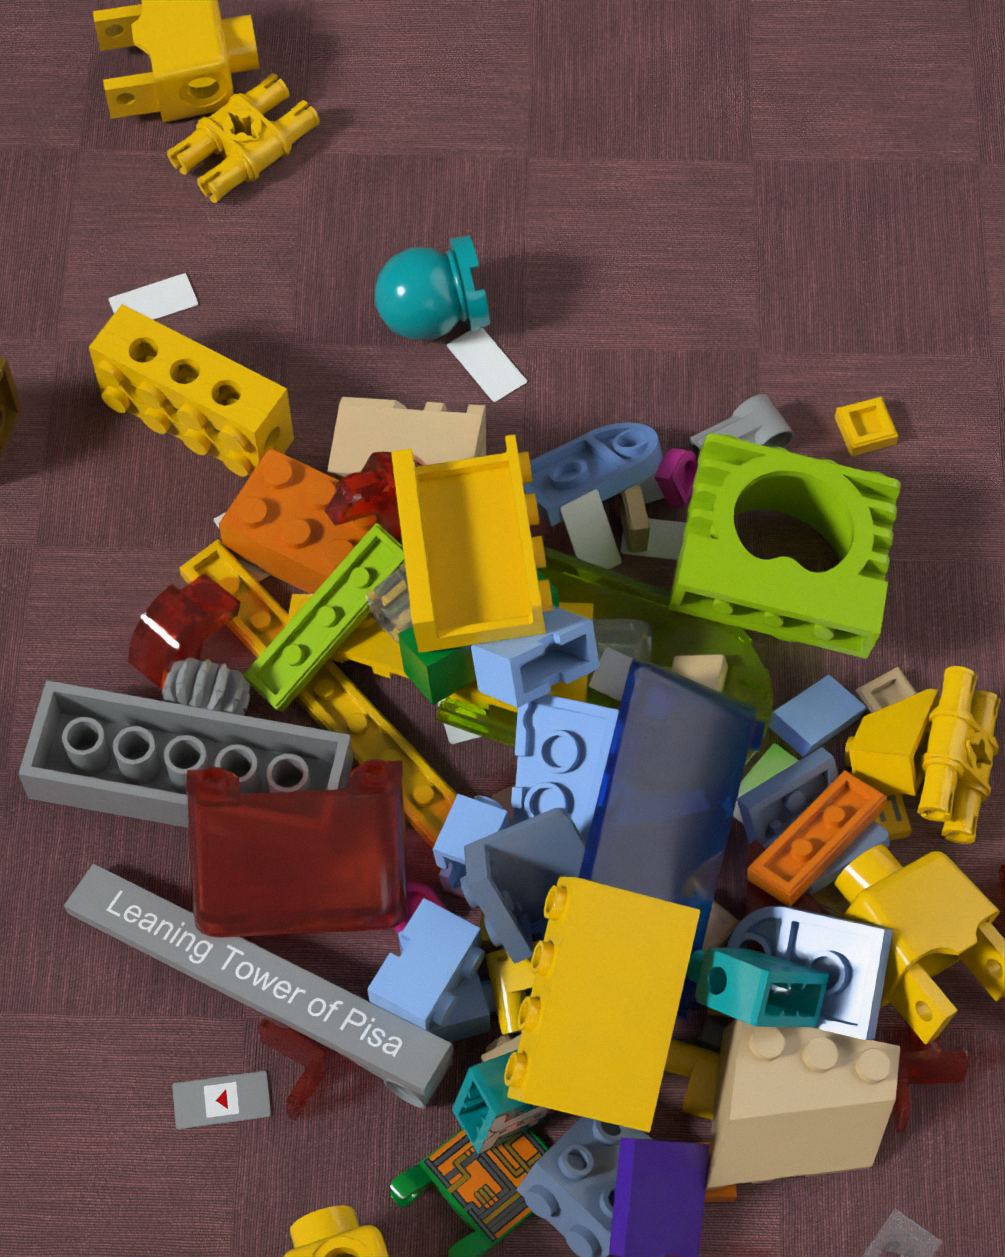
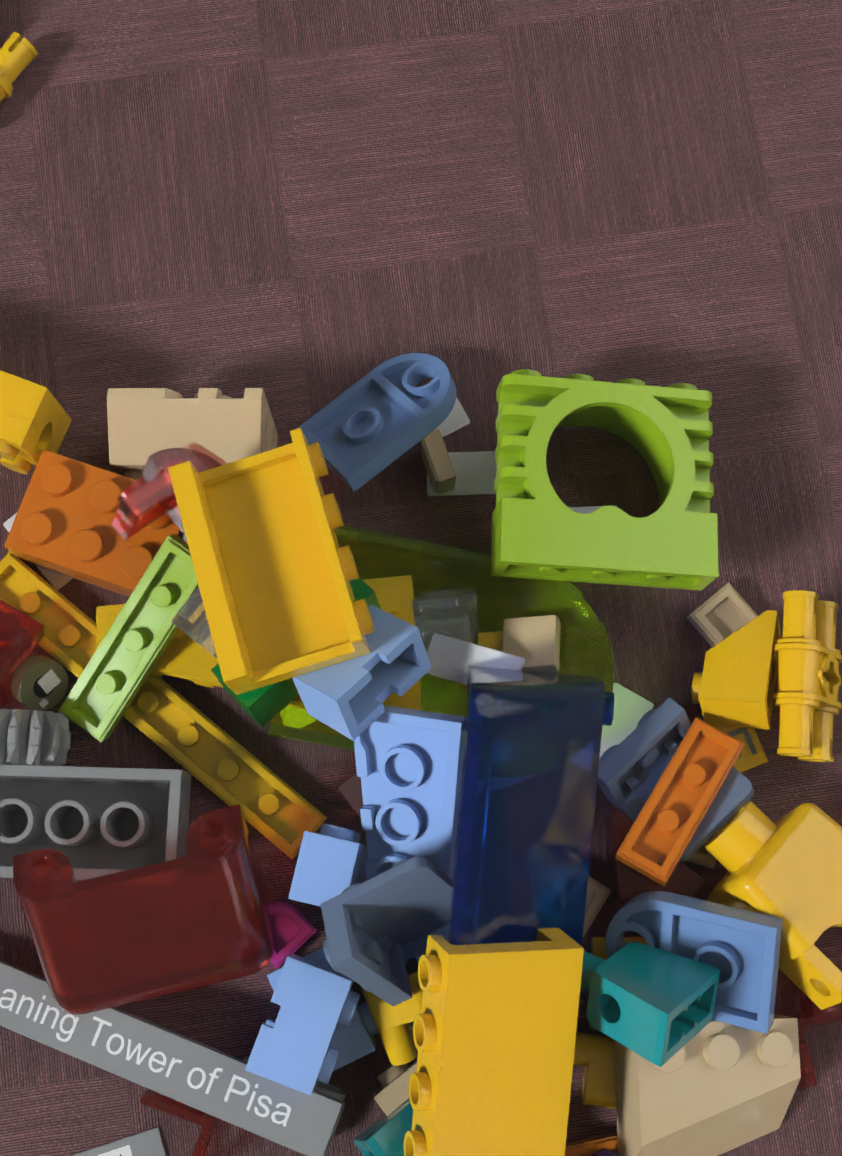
camera: 10 degrees left, 15 degrees up
teal tile [374,235,490,341] -> none
white sticker [447,328,527,402] -> none
white sticker [560,489,622,581] -> none
dark pink tile [654,448,698,508] -> none
light grey piece [689,394,794,459] -> none
light blue tile [766,674,867,757] -> none
yellow tile [835,396,899,457] -> none
none -> olive tile [11,655,68,711]

